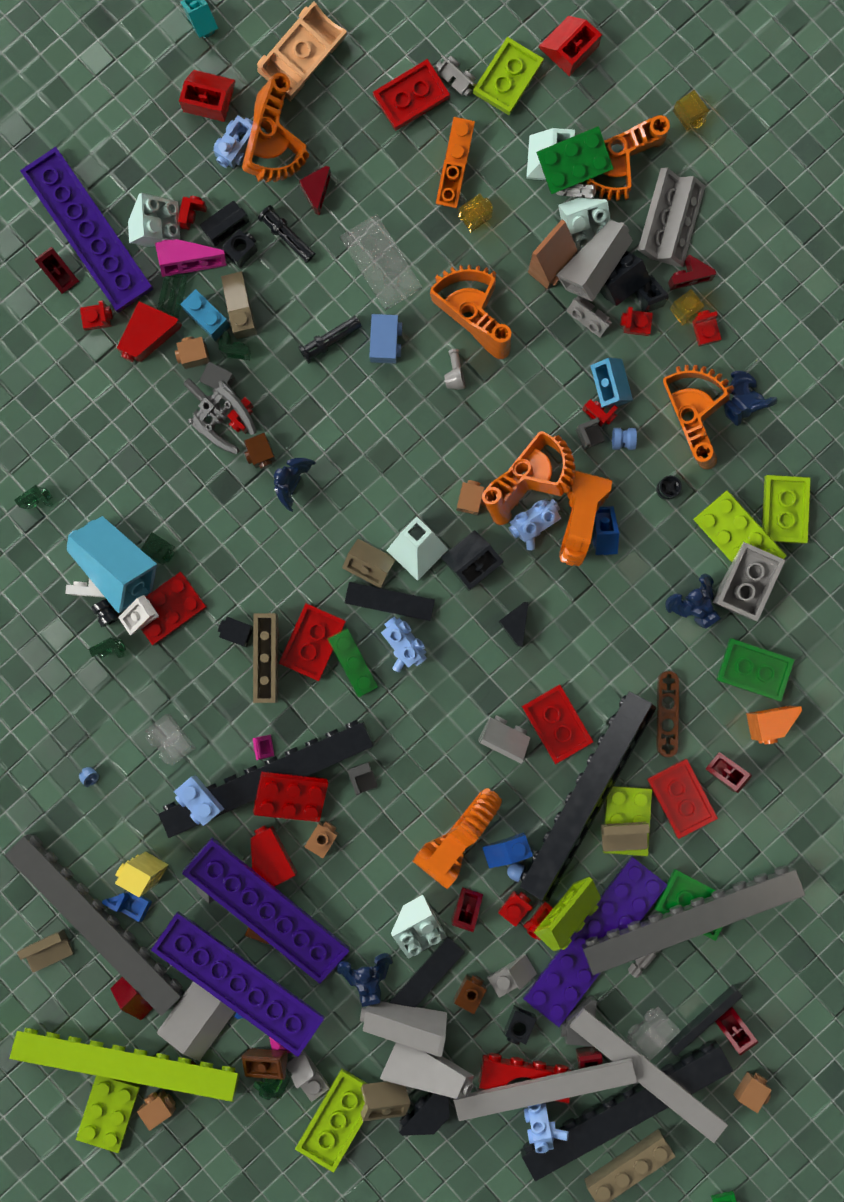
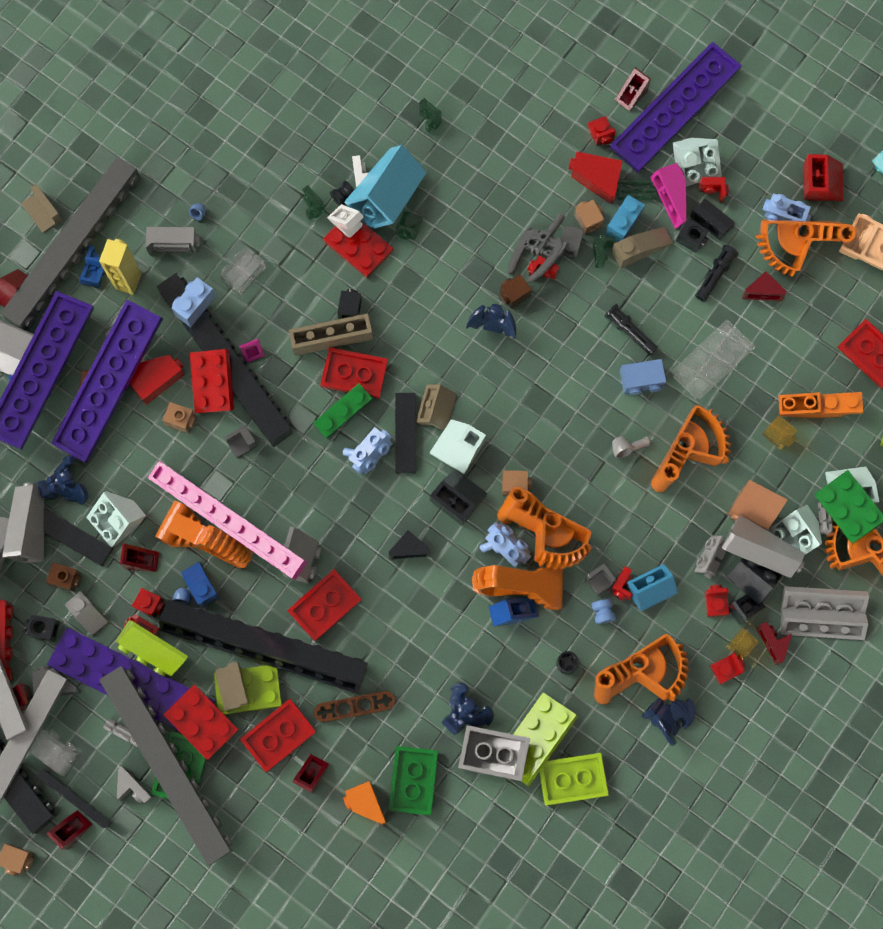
camera: 75 degrees right, 10 degrees down
none -> light grey slope [117,766,154,804]
none -> light grey window [146,227,200,255]
none -> plate [148,461,307,580]
none -> red plate [163,684,239,761]

